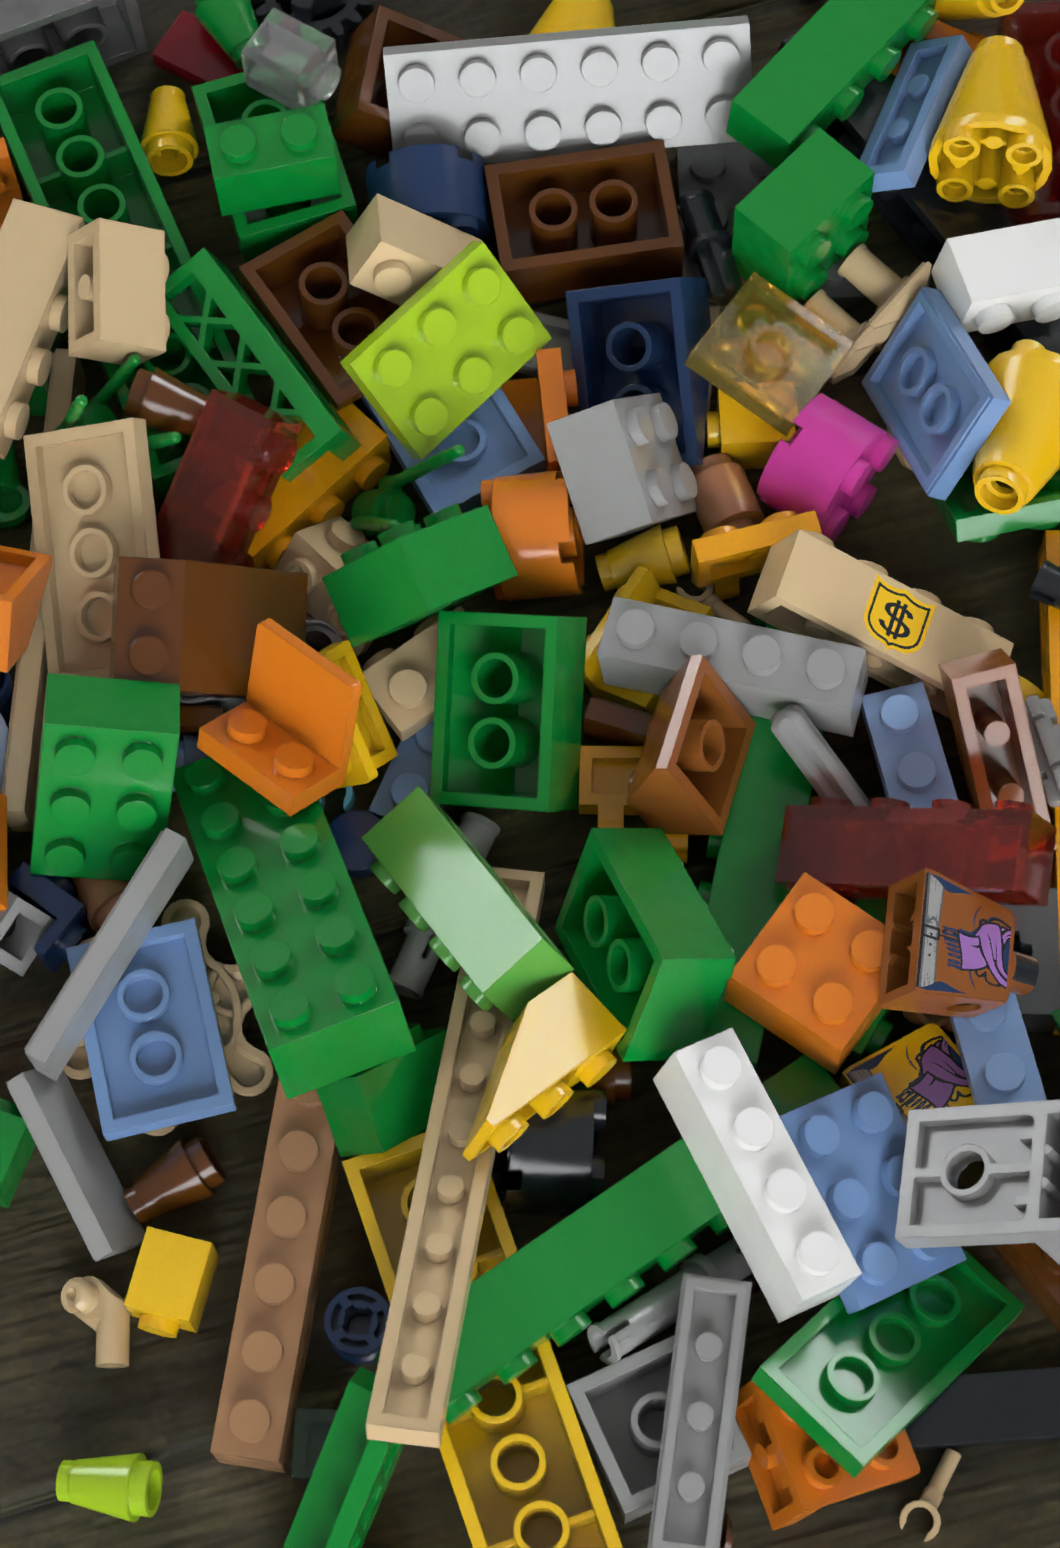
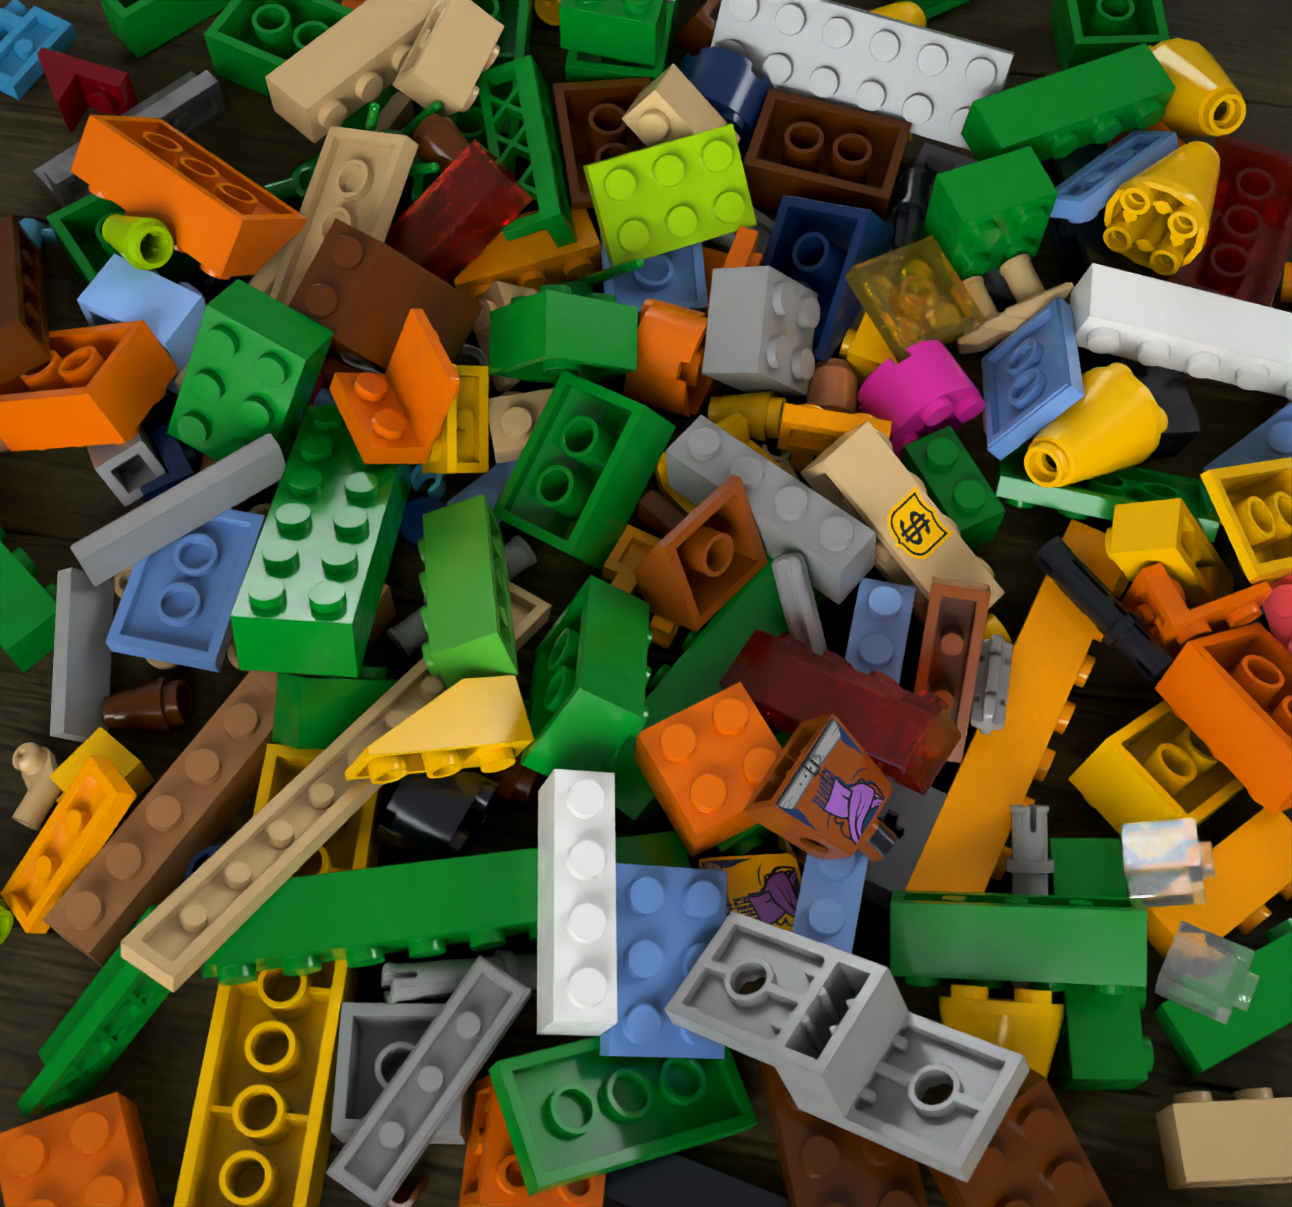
camera: 20 degrees right, 5 degrees down
none -> light orange plate [0,755,137,934]
none -> green brick [900,426,1006,550]

